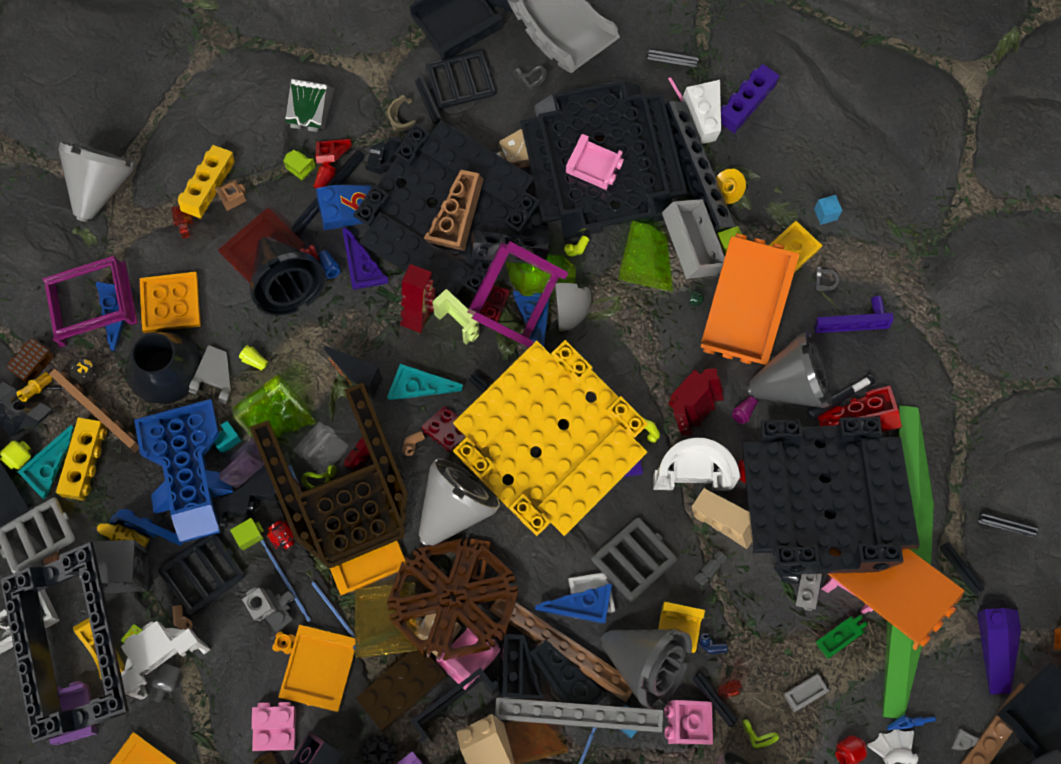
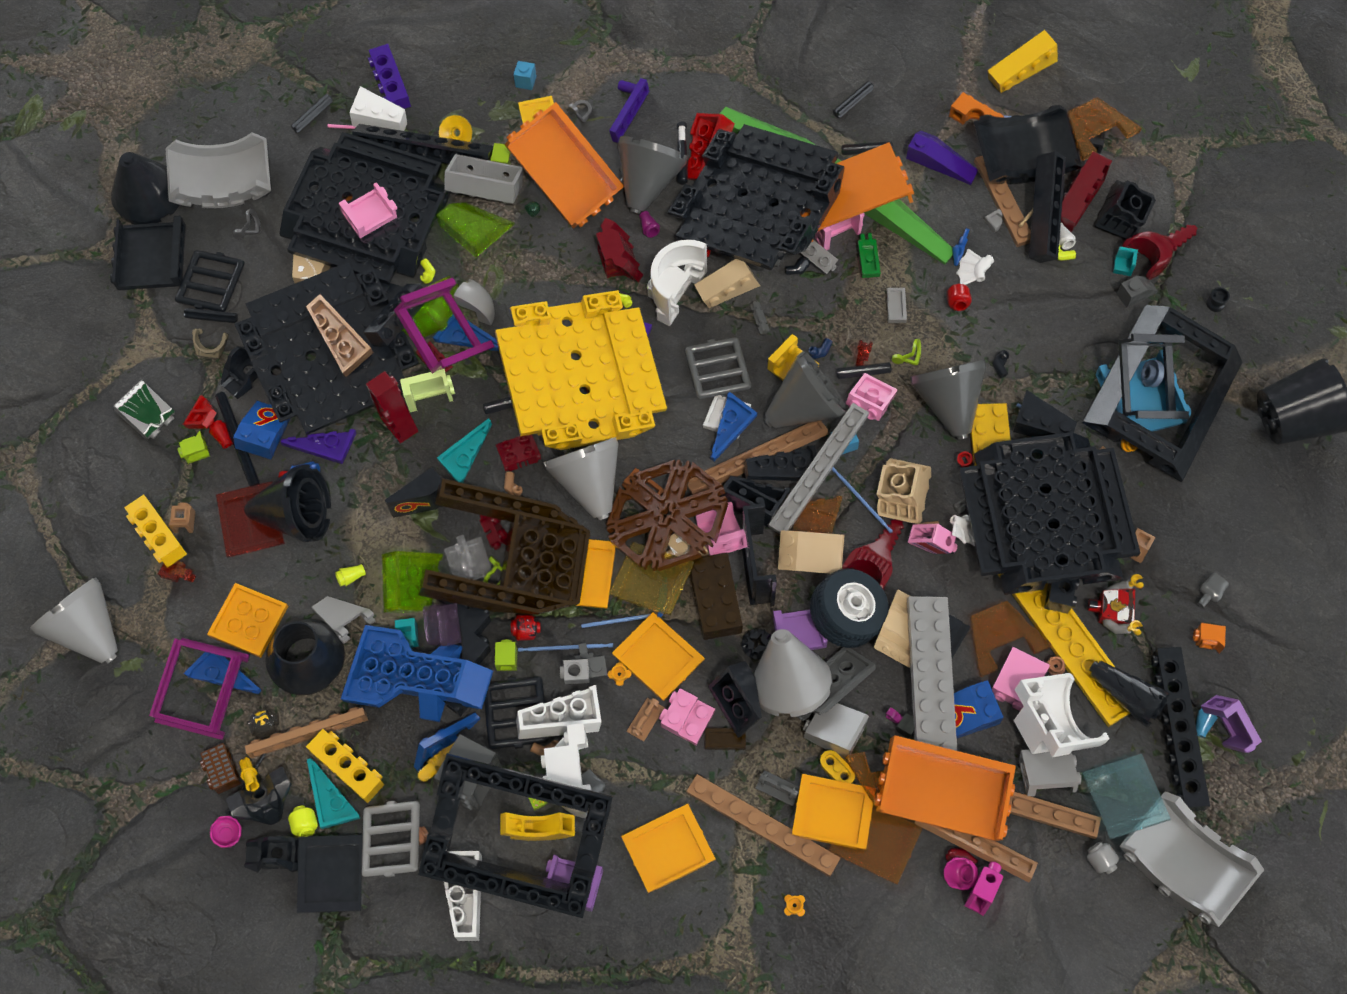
camera: 55 degrees left, 5 degrees down
none -> white wedge [516,685,601,739]
none -> medium nougat hinge [627,698,665,742]

